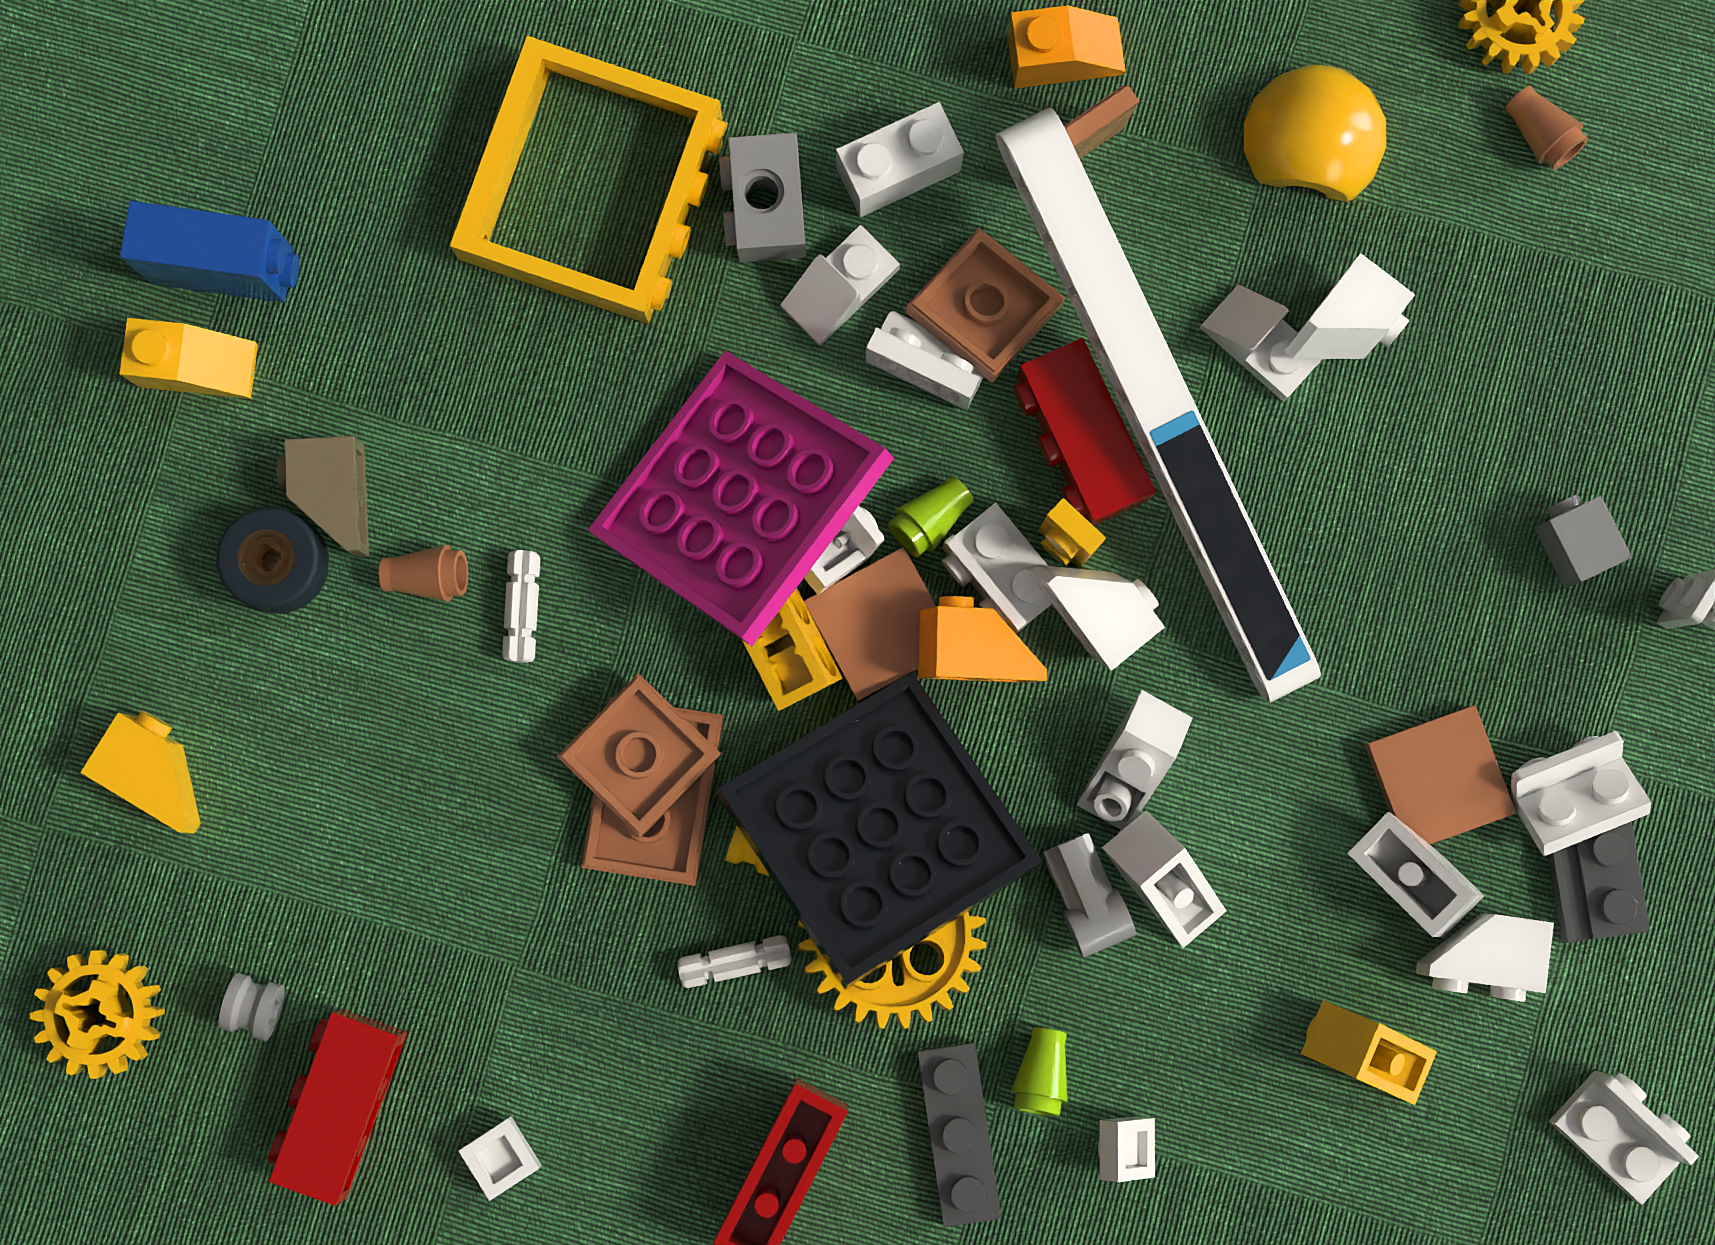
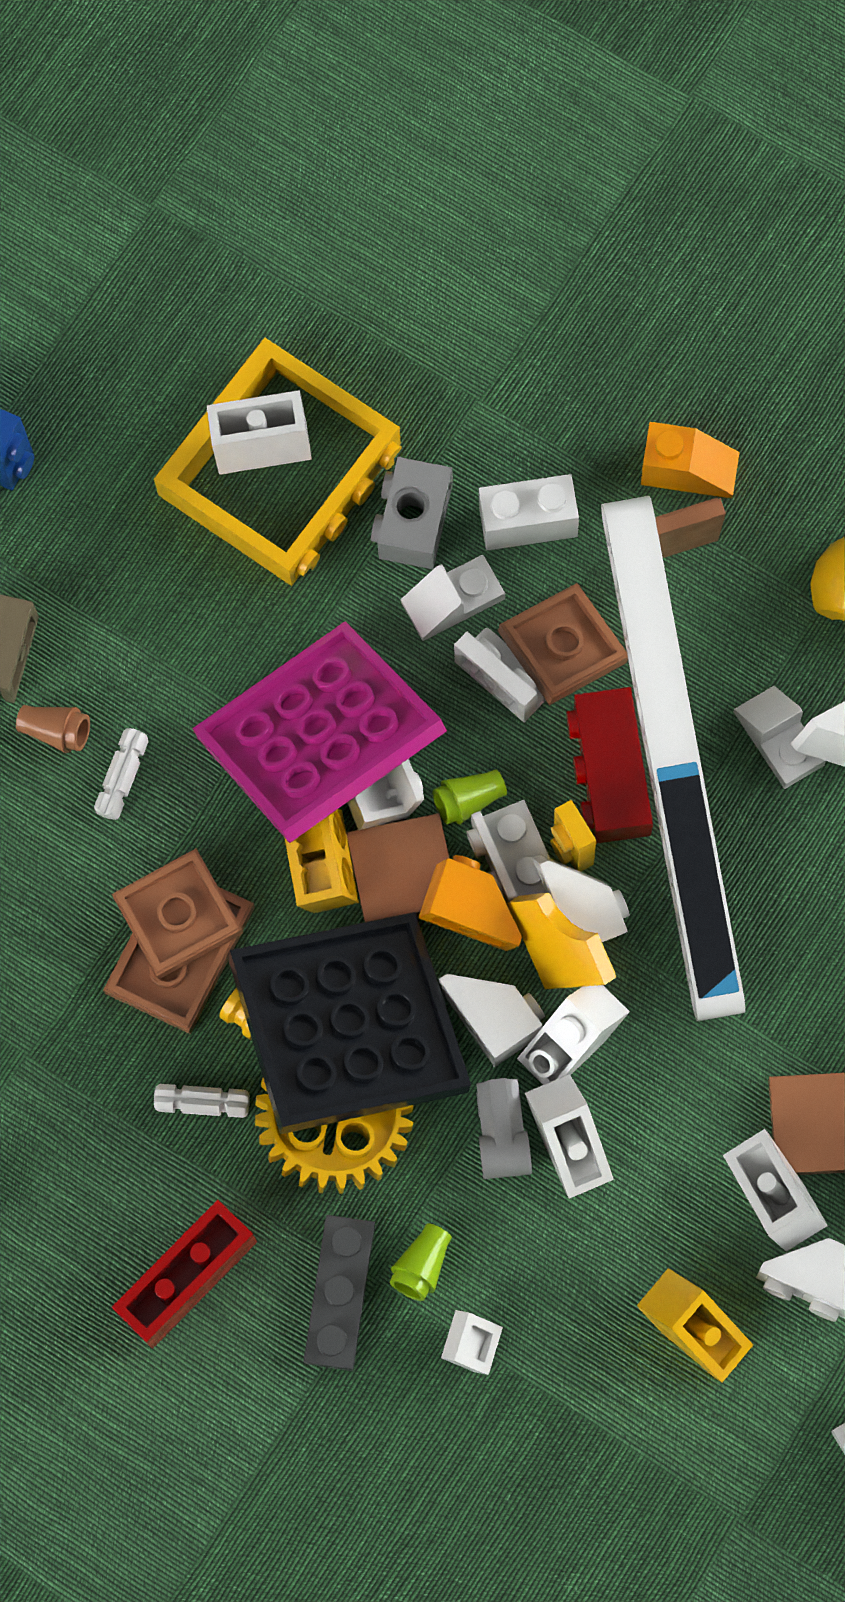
camera: 25 degrees right, 10 degrees down
none -> white brick [206,390,312,475]
none -> white slope [439,974,545,1067]
none -> yellow tile [507,892,616,989]

